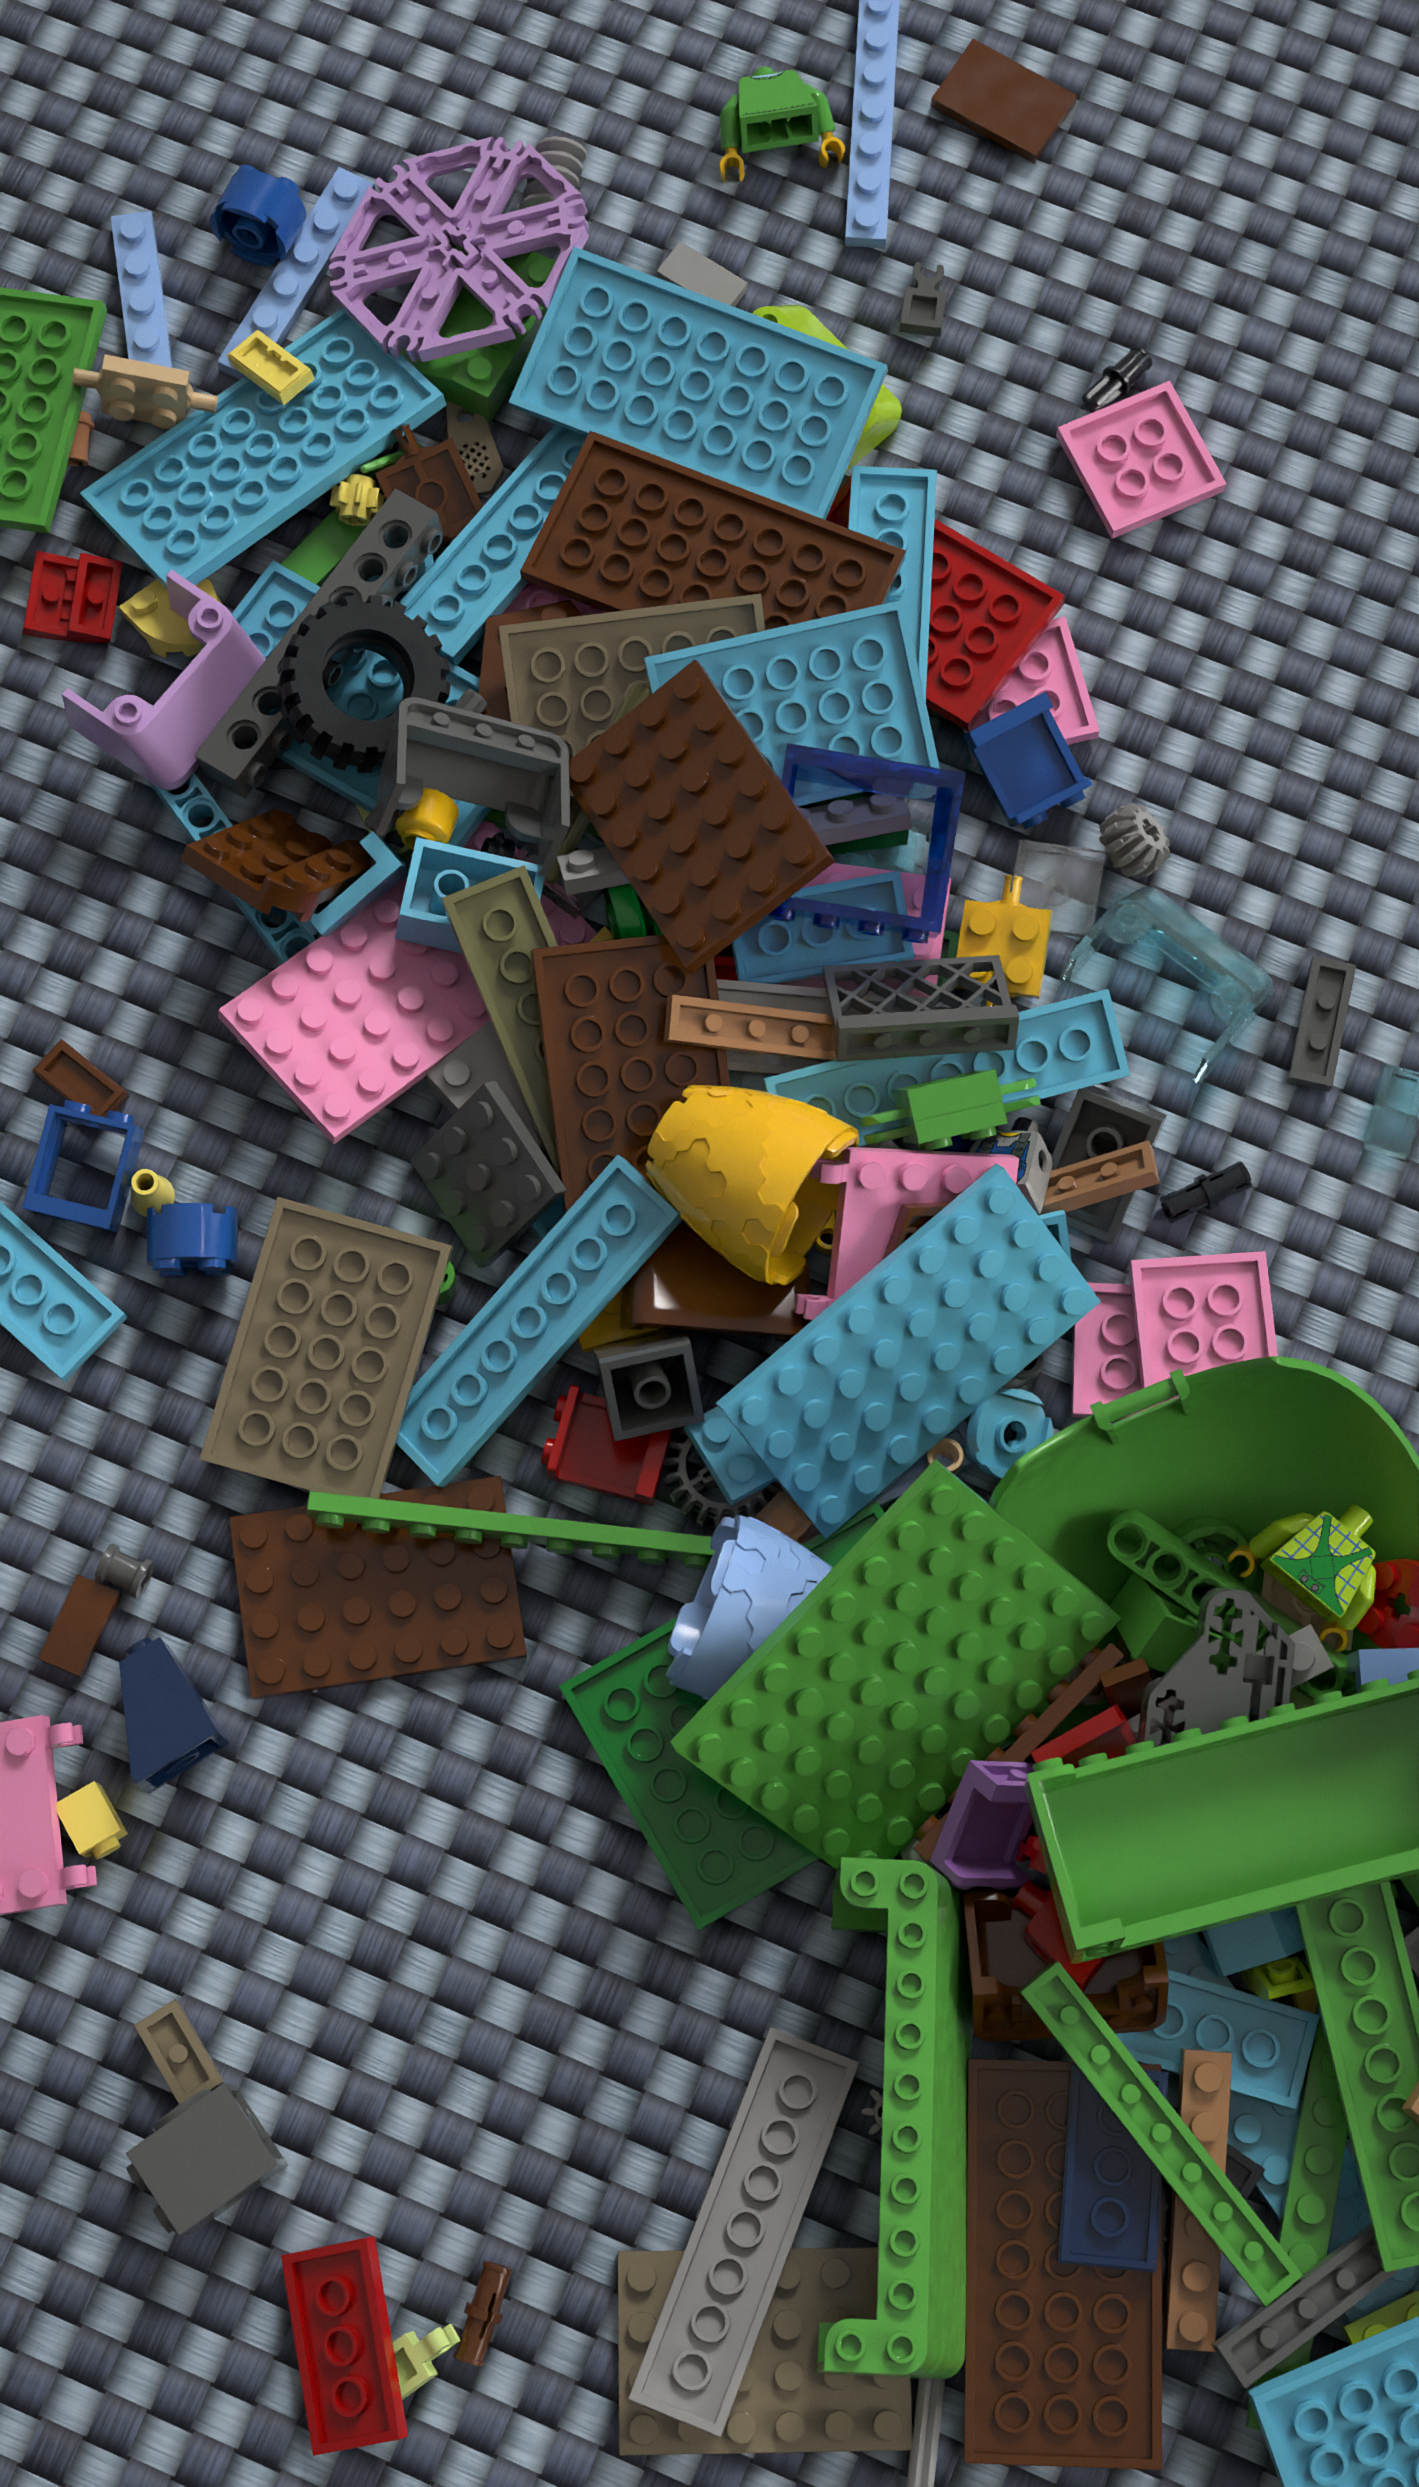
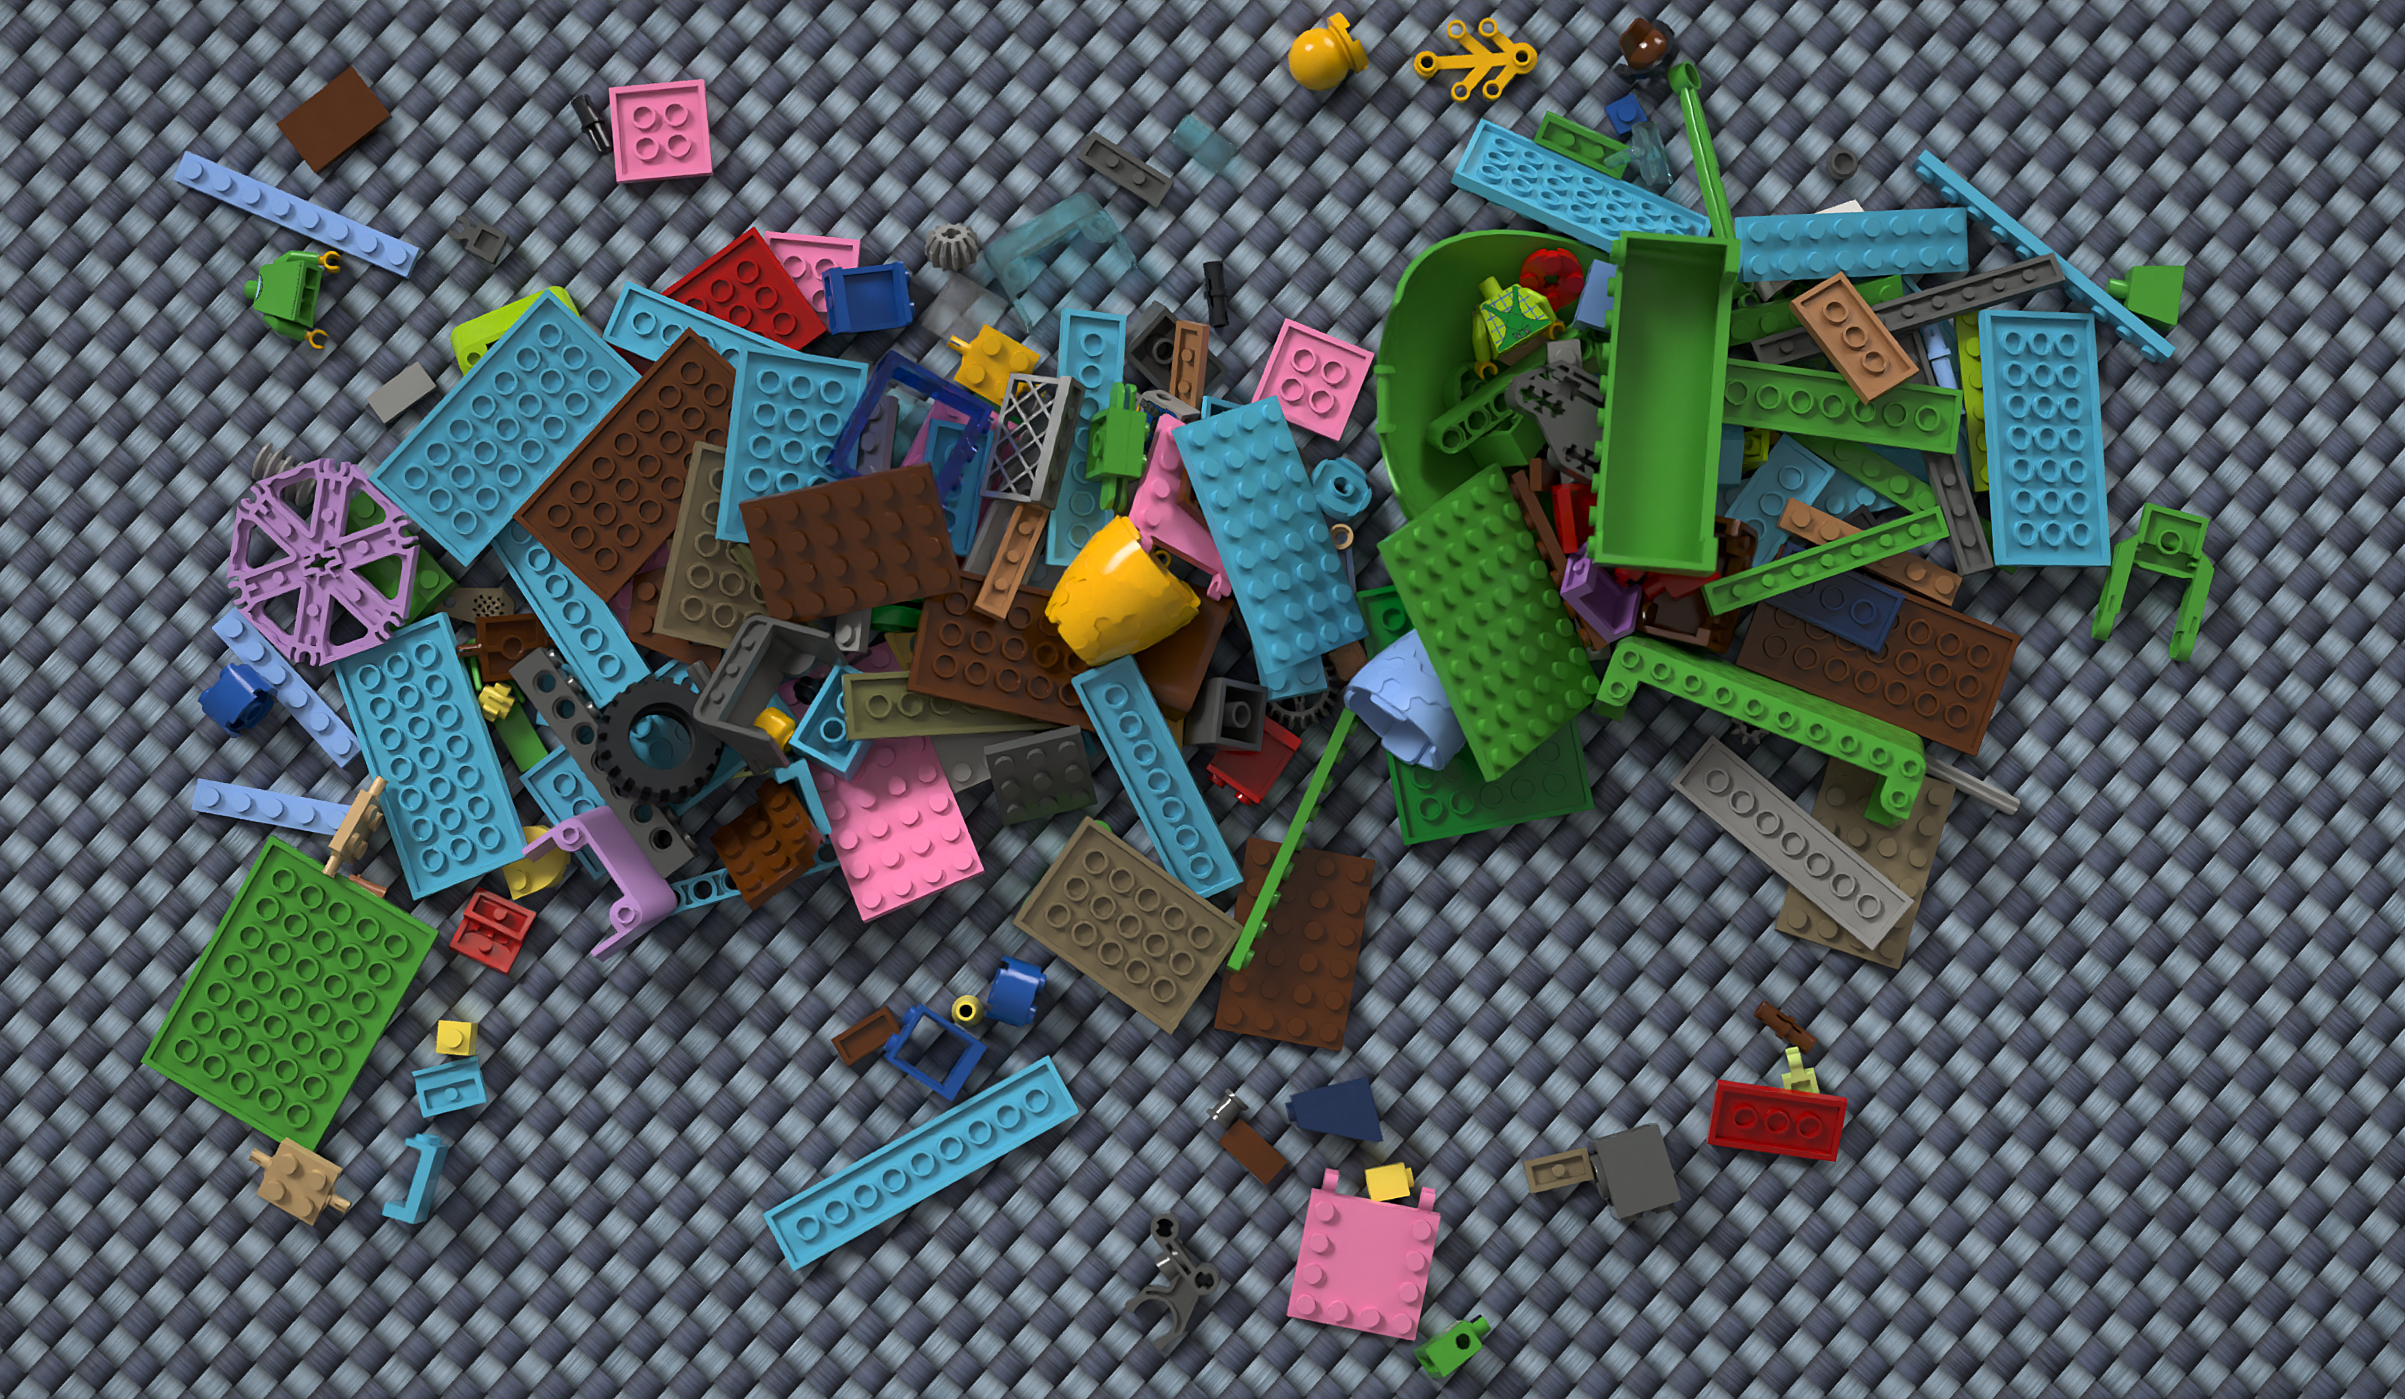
camera: 75 degrees left, 10 degrees up
light yellow plate [227,330,315,405] -> none
bright pink plate [1129,1251,1278,1389] -> none

